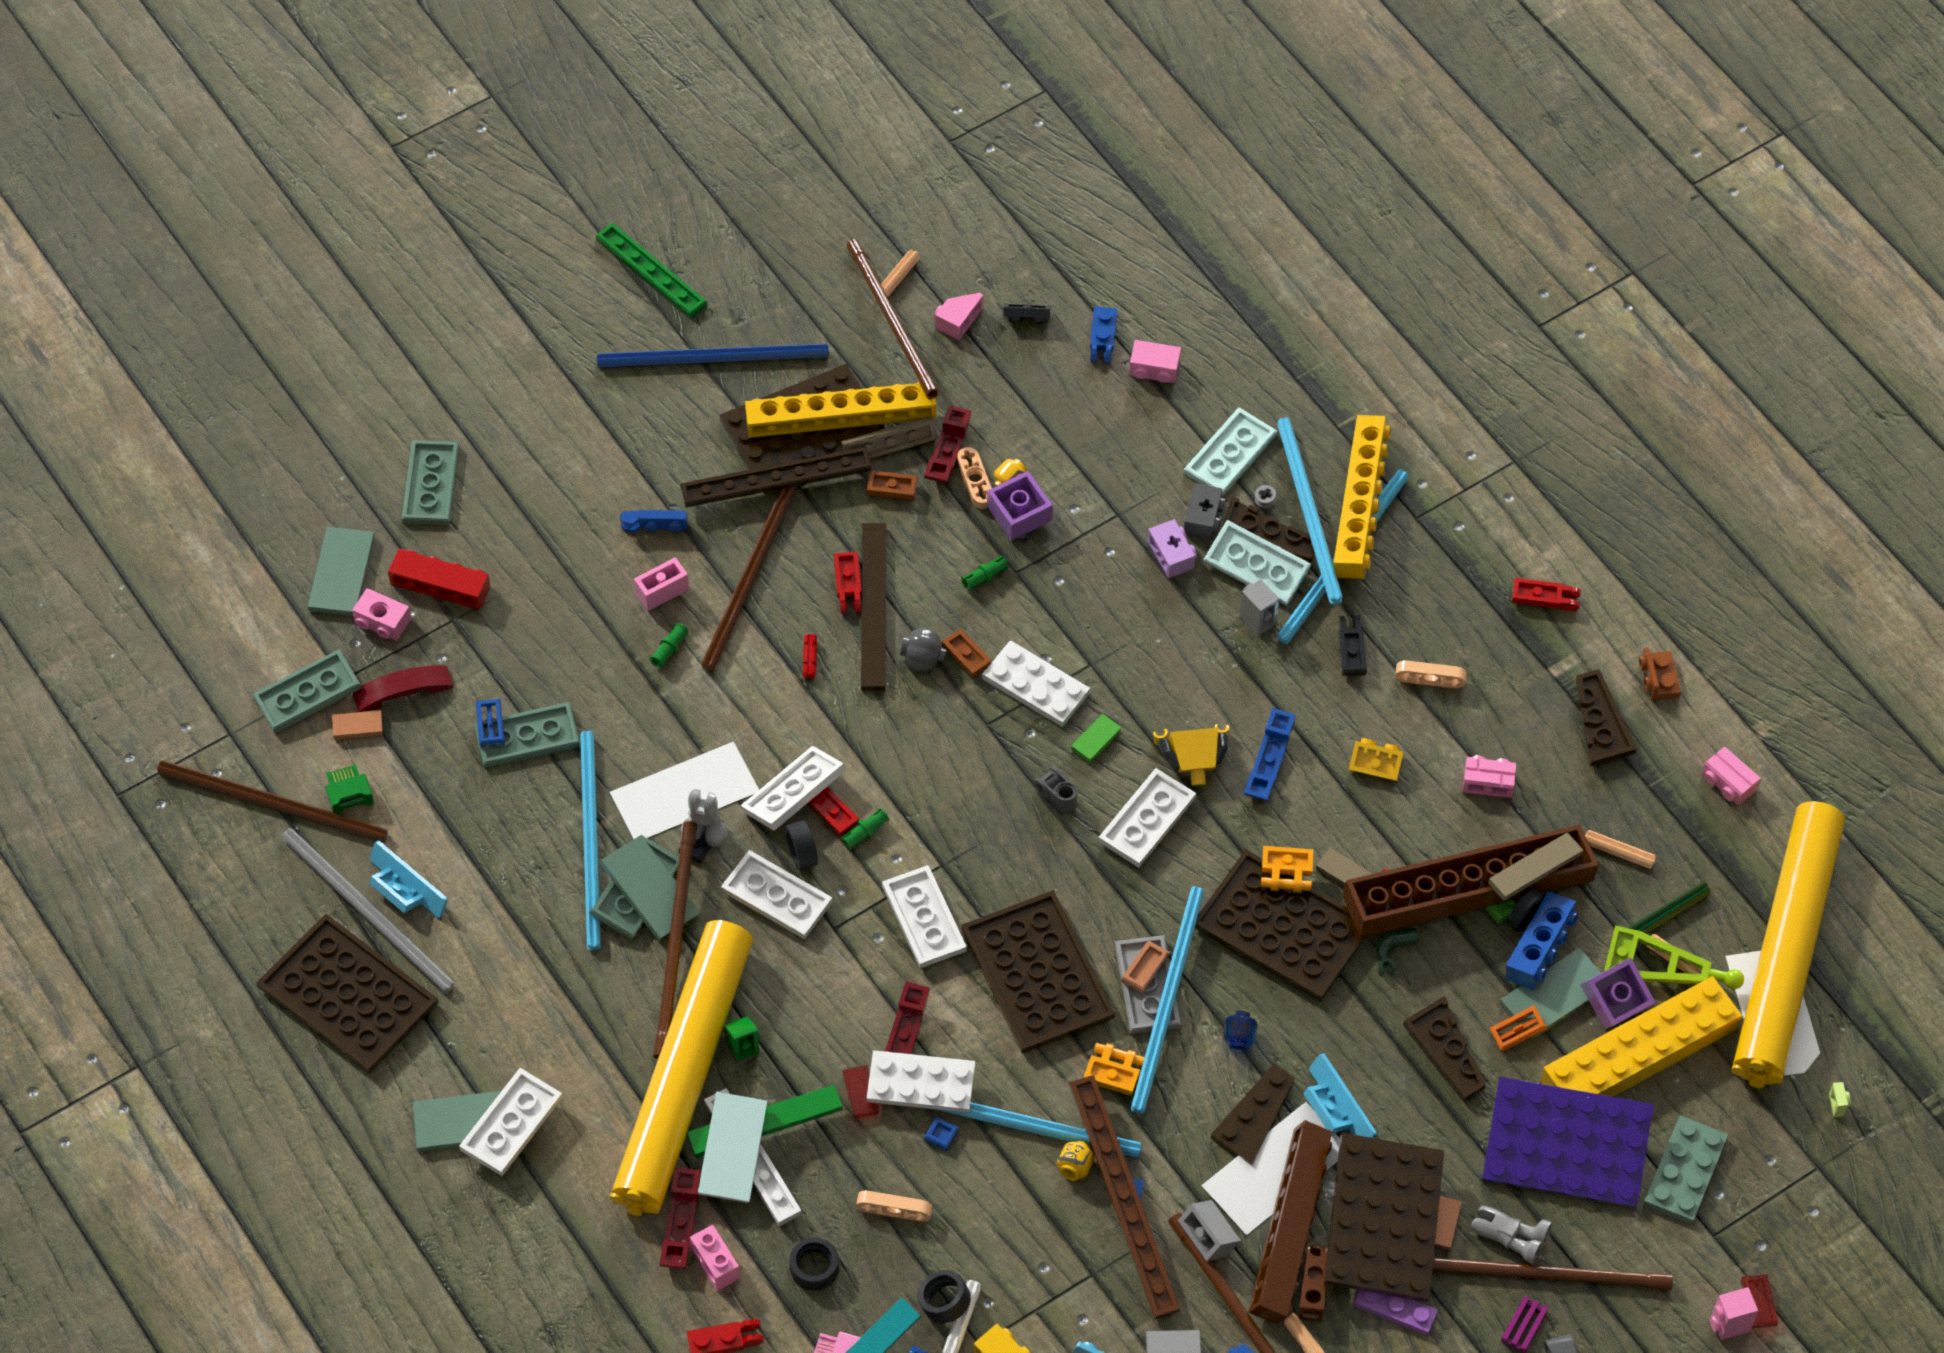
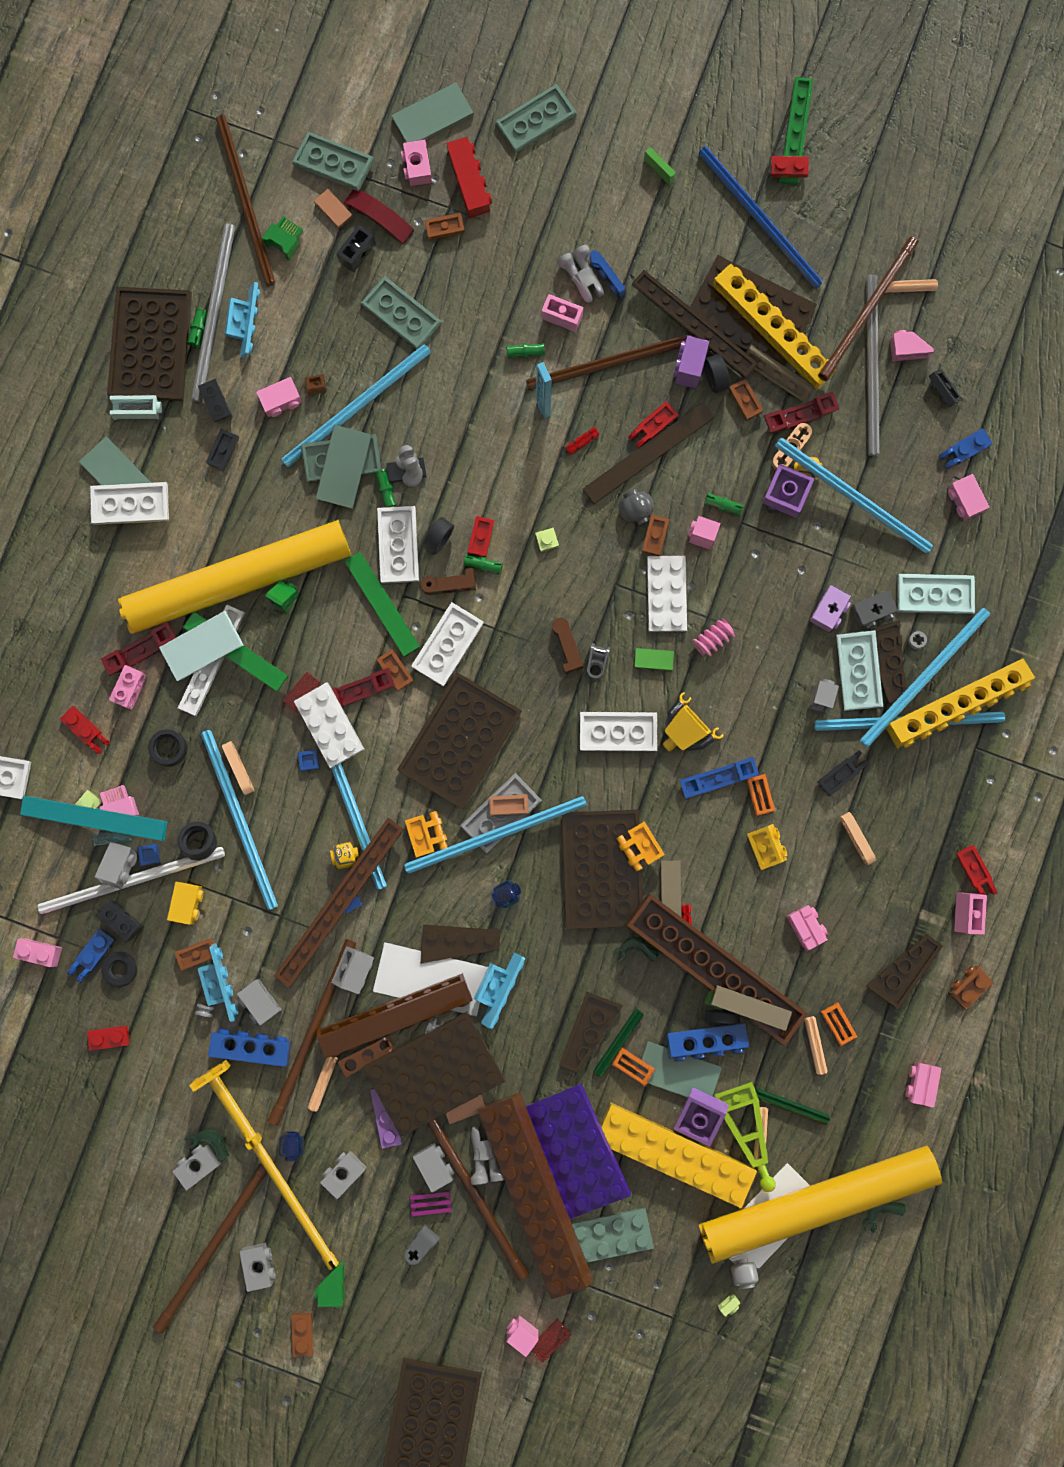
camera: 55 degrees right, 25 degrees up
blue tile [476,699,505,748] -> none
white sticker [610,742,759,839] -> none
reddish brown piece [653,821,698,1059] -> none
white plate [741,746,846,831] -> none
none -> light aqua window [110,395,162,420]
none -> green pin [187,308,207,347]
none -> black brick [198,379,232,422]
none -> medium azure axle [201,730,278,910]
none -> black plate [206,429,239,471]
none -> bright pink brick [257,377,302,417]
none -> reddish brown tile [305,374,327,395]
none -> black brick [336,224,376,273]
none -> green tile [344,552,420,657]
none -> green pin [375,469,397,508]
none -> dark orange plate [376,649,414,691]
none -> light grey brick [413,1143,455,1192]
none -> reddish brown leg [421,568,476,595]
none -> dark orange plate [425,213,465,240]
none -> reddish brown brick [478,1092,594,1299]
none -> yellowish green plate [535,528,559,552]
none -> medium azure tile [536,362,552,419]
none -> reddish brown leg [552,618,583,674]
none -> light grey piece [556,245,604,304]
none -> dark green axle [593,1009,644,1078]
none -> bright green tile [644,147,675,185]
none -> medium lavender brick [673,336,709,389]
none -> bright pink brick [687,516,720,550]
none -> bright pink piece [692,618,736,657]
none -> black tyre [704,354,730,393]
none -> light grey head [731,1258,759,1289]
none -> orange tile [746,774,775,816]
none -> red plate [771,156,809,178]
none -> medium azure axle [775,438,933,553]
none -> orange tile [820,1002,857,1047]
none -> clear green piece [861,1201,905,1233]
none -> light grey axle [866,275,879,456]
none -> bright pink brick [954,893,987,934]

